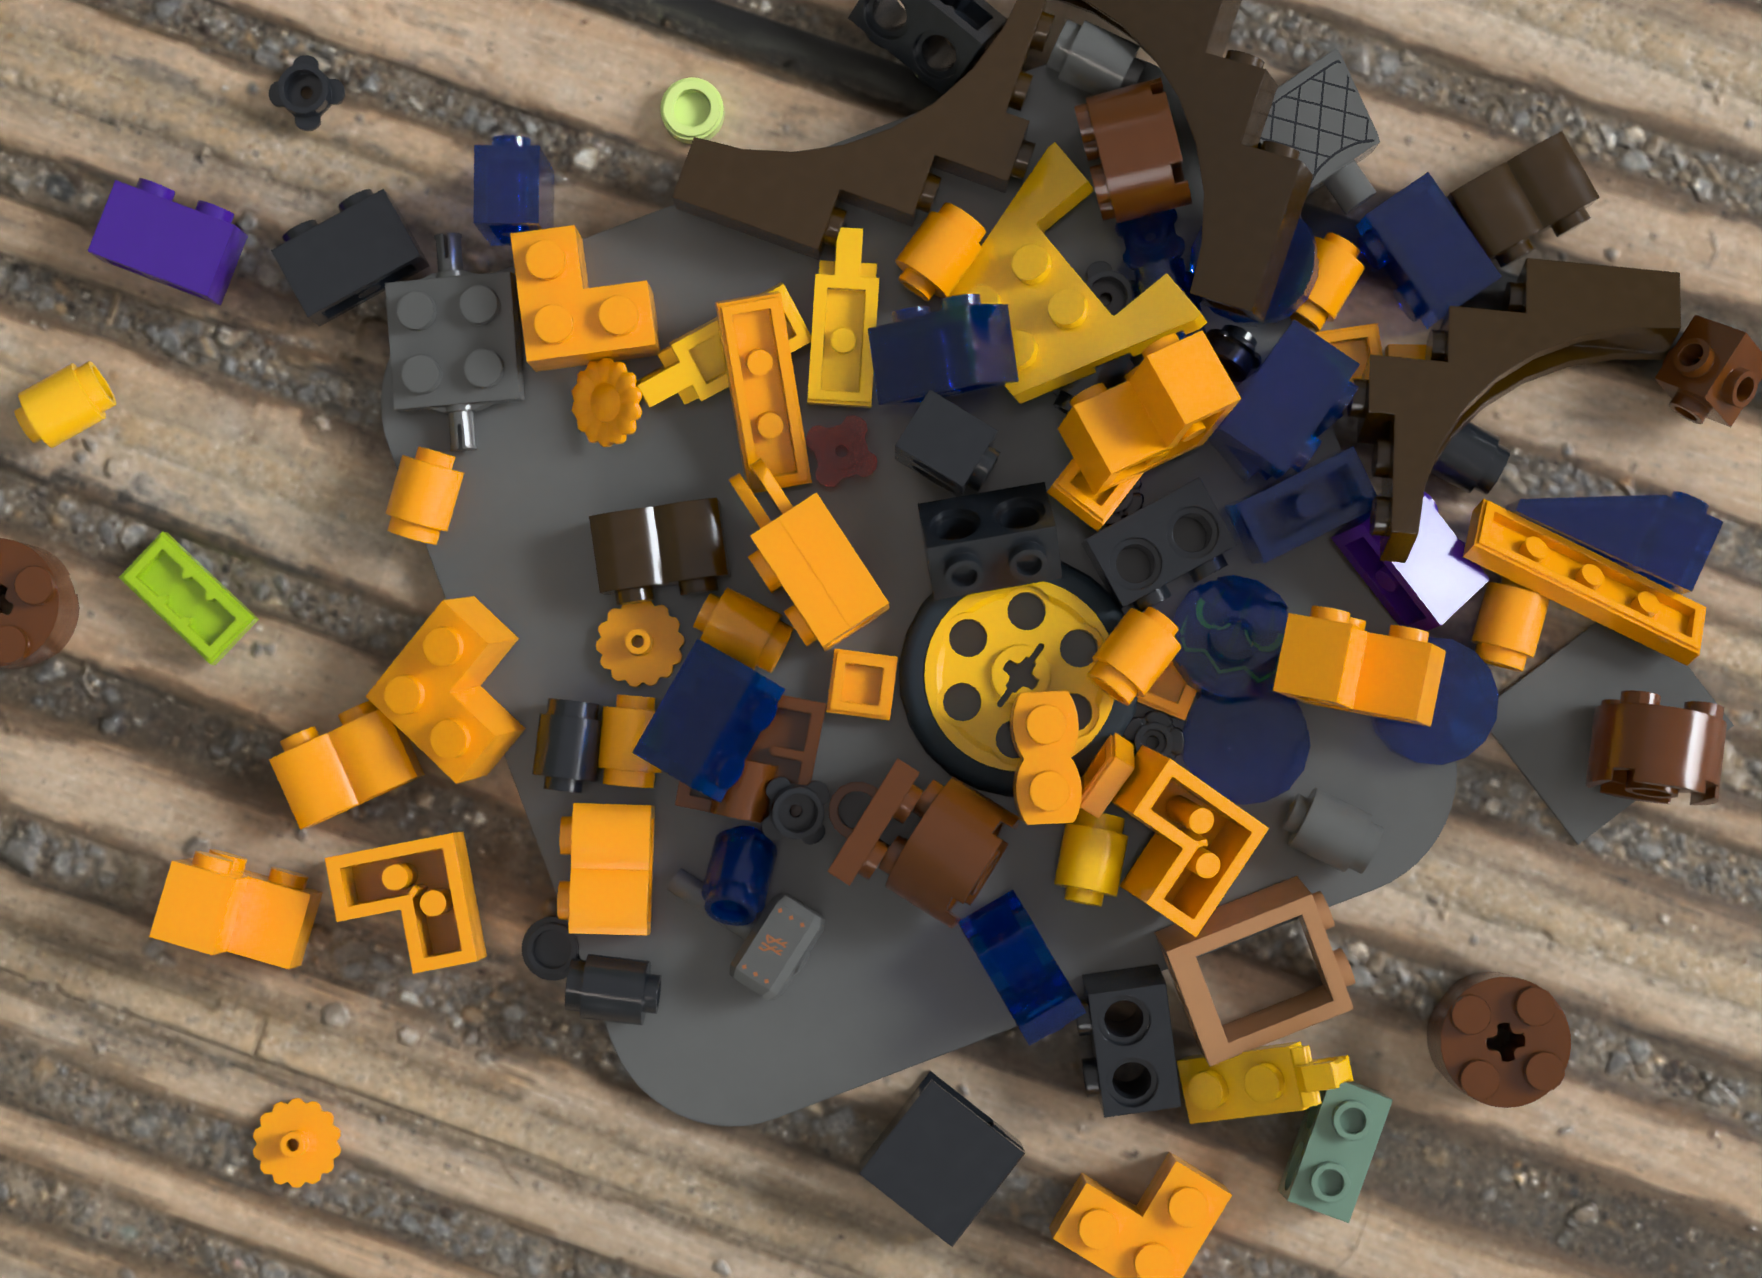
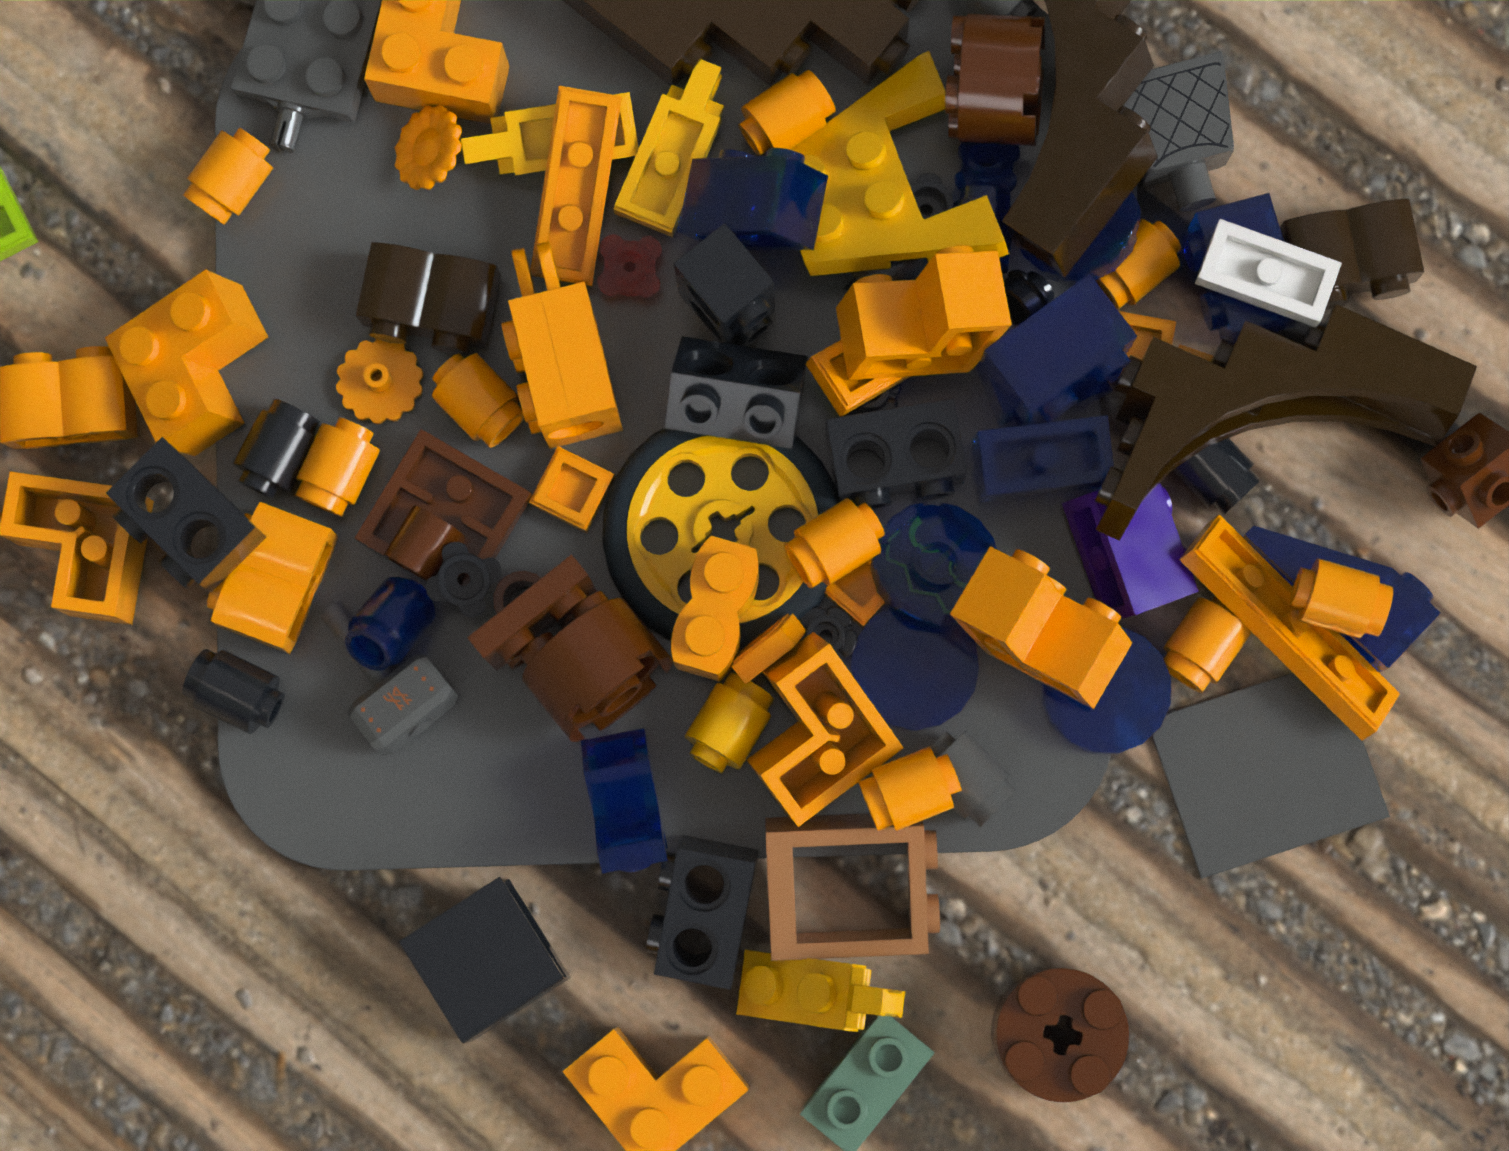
camera: 20 degrees right, 5 degrees down
black plate [522,916,580,981] -> none
clear blue brick [632,639,786,803] -> none
reddish brown brick [1586,690,1727,805] -> none
none -> black brick [106,437,266,592]
none -> light orange brick [858,746,962,831]
none -> white plate [1195,219,1342,328]
none -> light orange brick [1290,558,1394,638]

